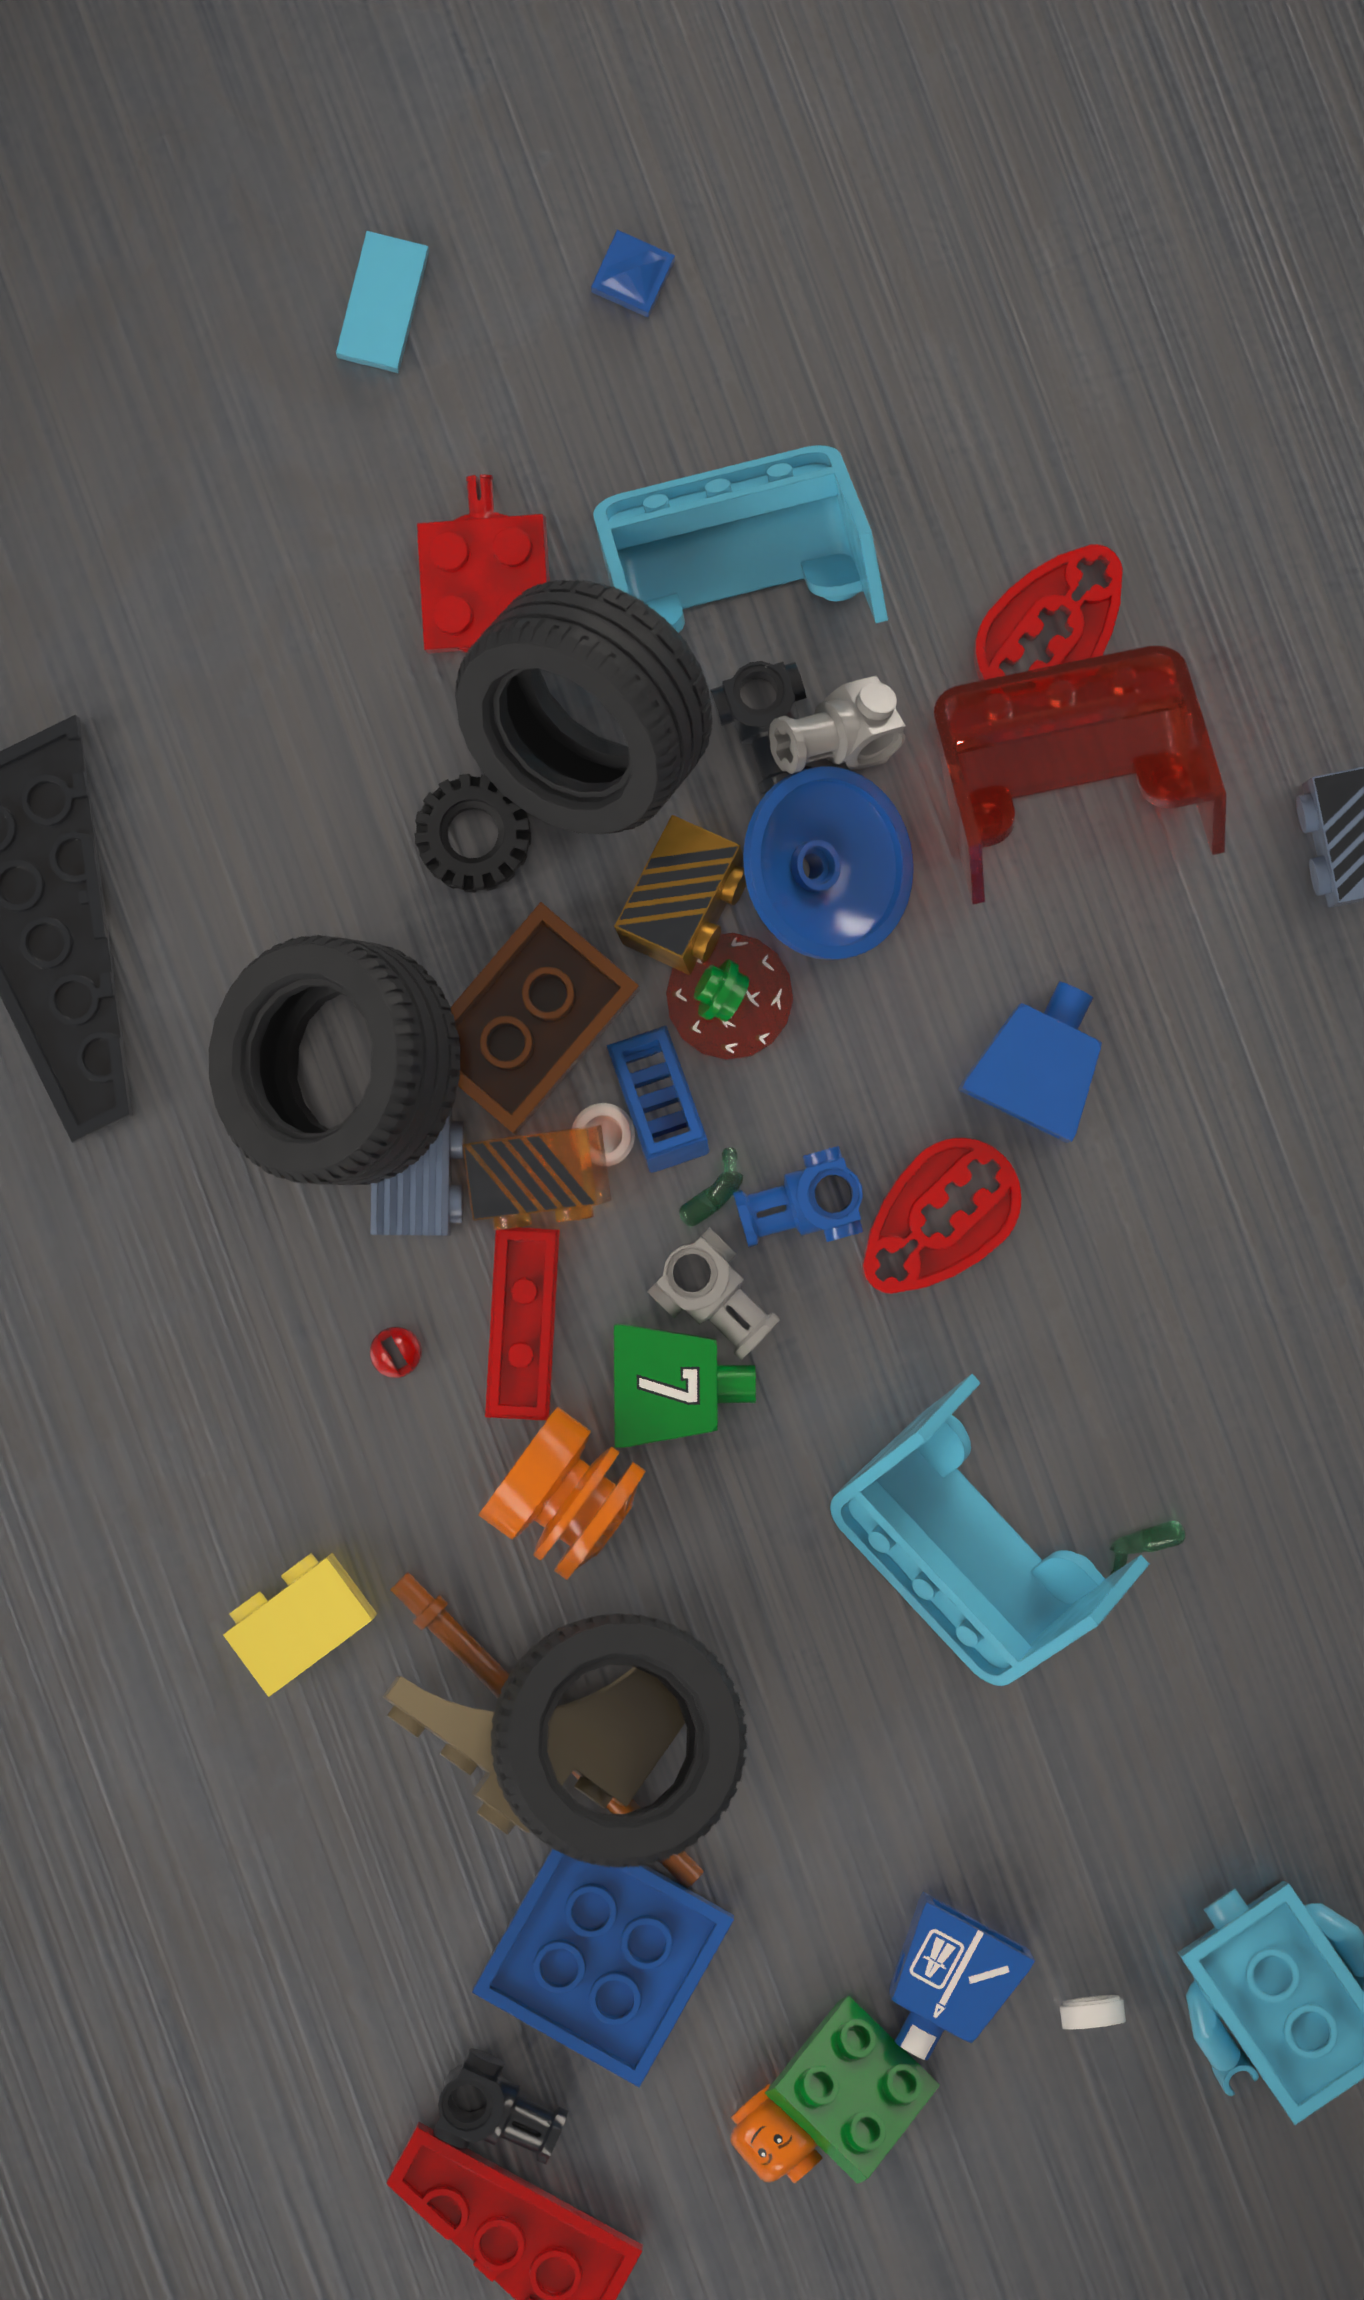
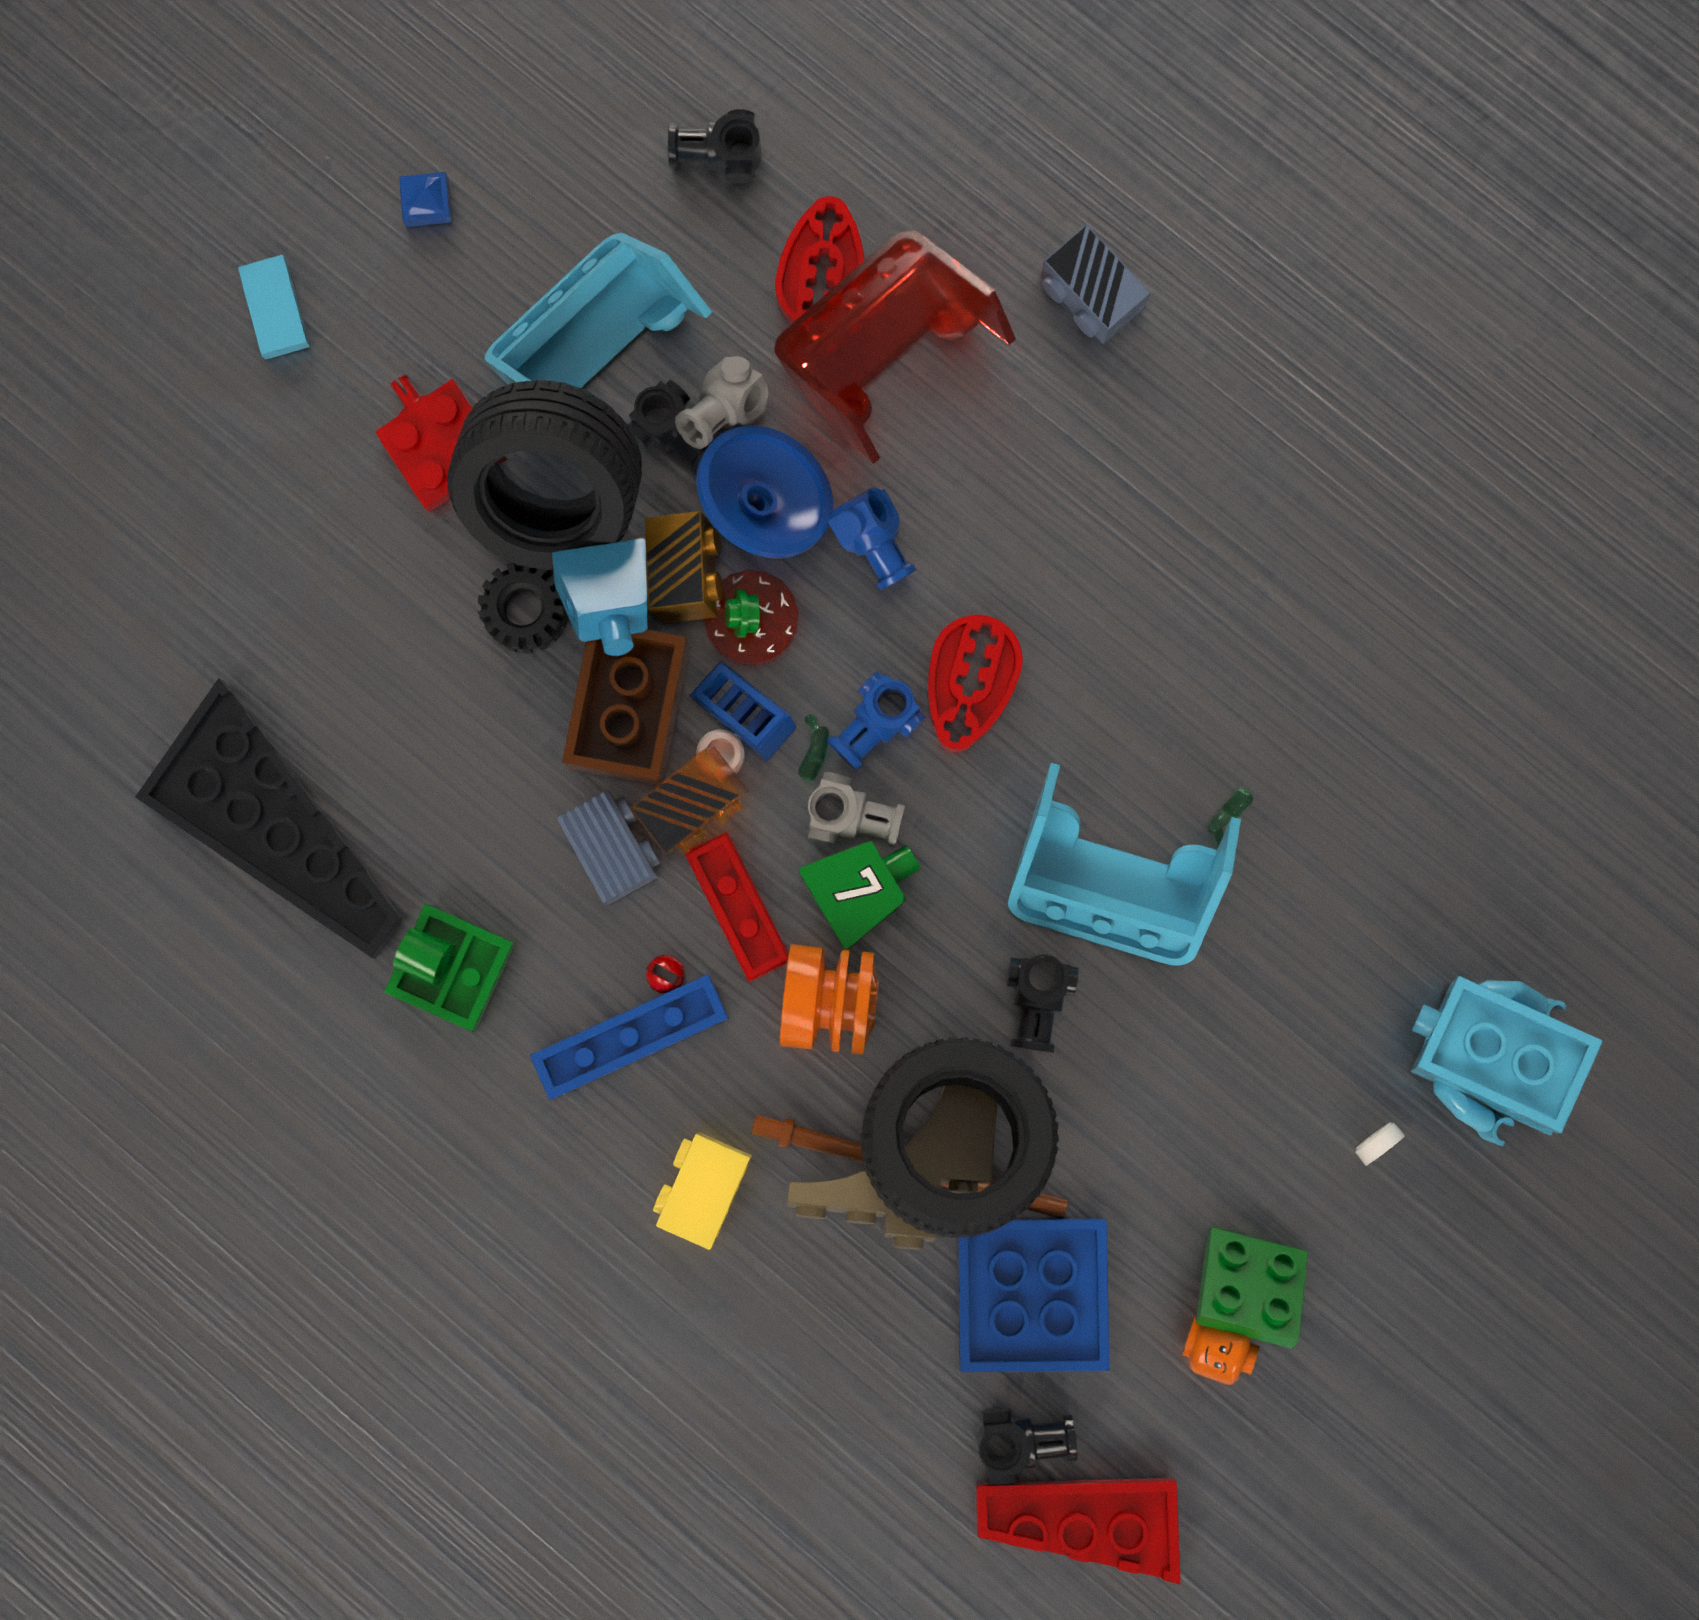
camera: 25 degrees left, 5 degrees down
black tyre [209,935,460,1185] -> none
blue torso [889,1892,1035,2060] -> none
blue torso [958,981,1102,1143] -> none
none -> green plate [384,904,516,1032]
none -> blue plate [530,974,729,1100]
none -> dark azure torso [552,538,648,656]
none -> black connector [668,109,762,183]
none -> blue connector [828,487,917,591]
none -> black connector [1006,954,1079,1053]

